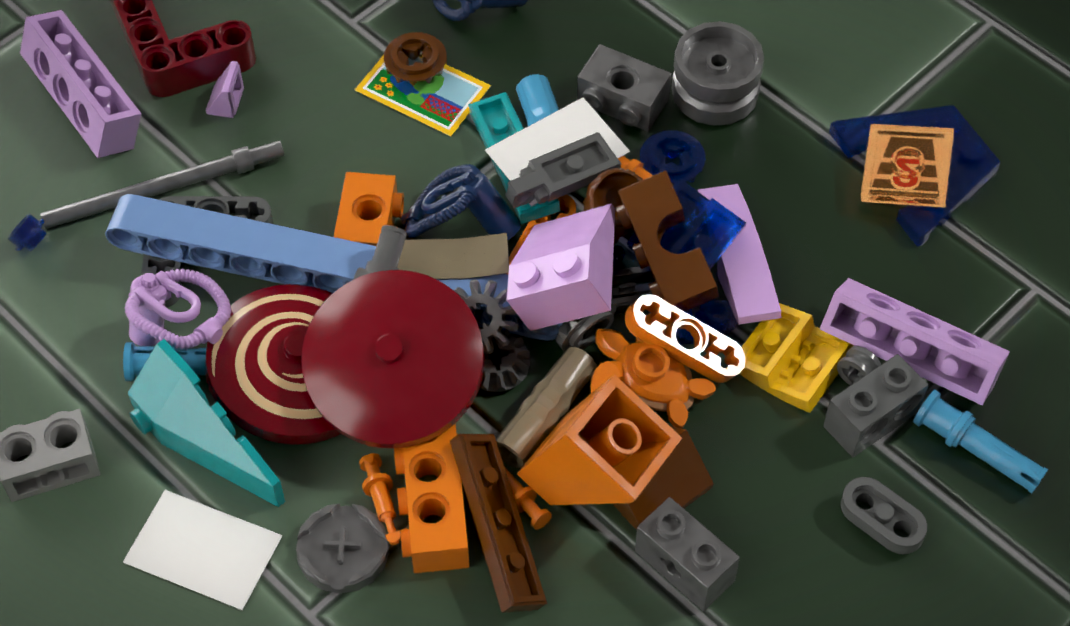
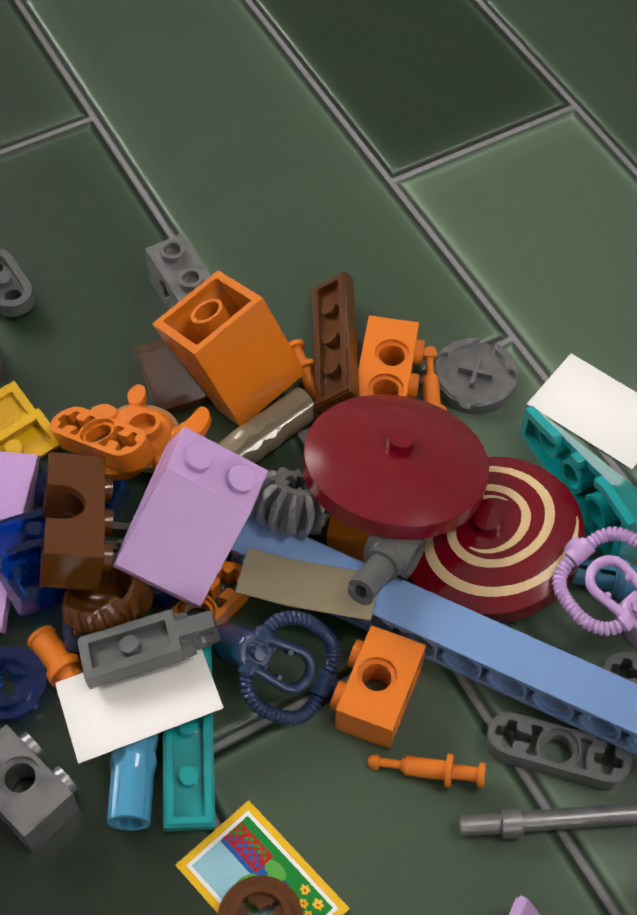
camera: 165 degrees left, 0 degrees up
none -> orange piece [367,754,486,788]

